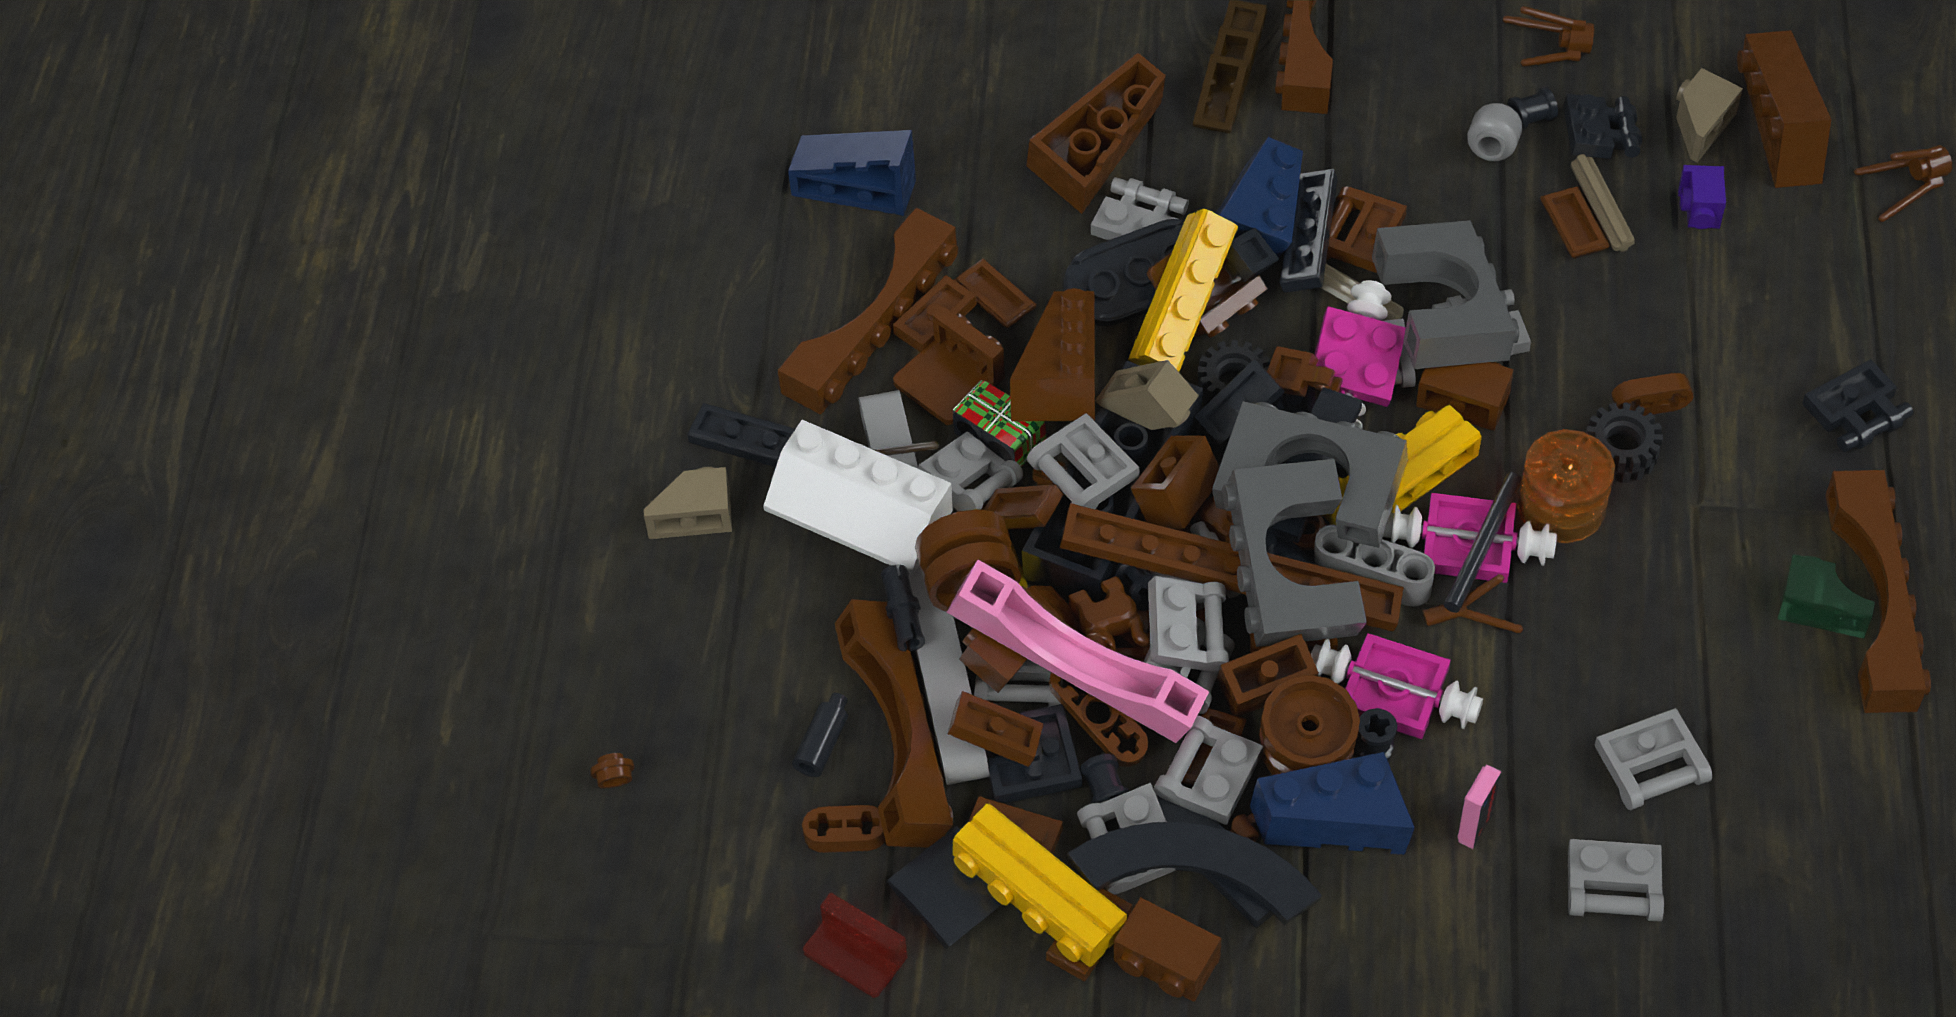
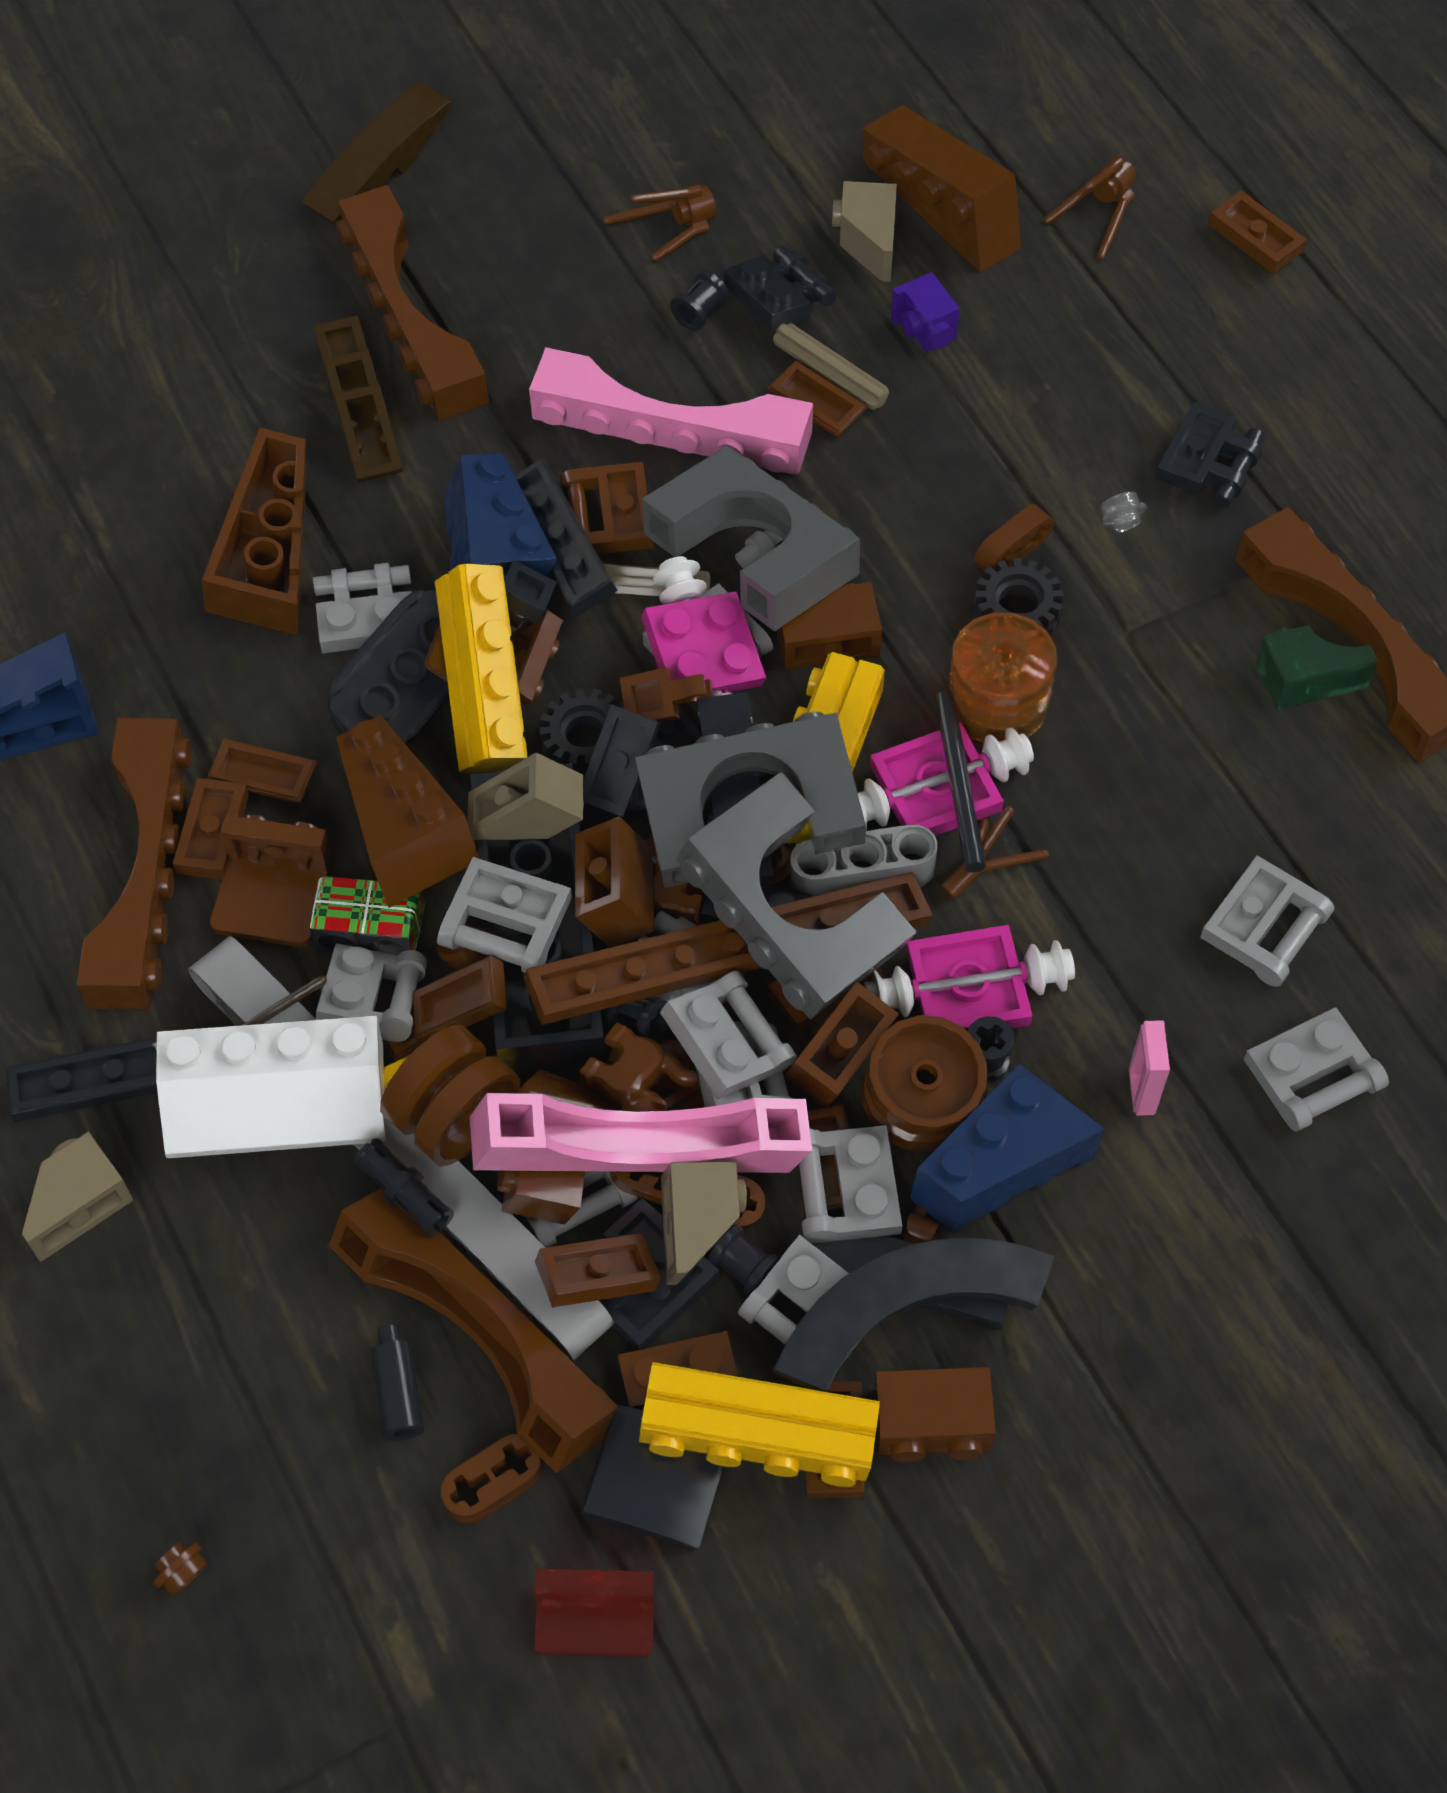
camera: 35 degrees left, 5 degrees up
light grey head [1467,103,1522,161] -> none
none -> bright pink arch [529,347,813,475]
none -> dark tan slope [661,1162,747,1285]
none -> clear plate [1101,492,1147,532]

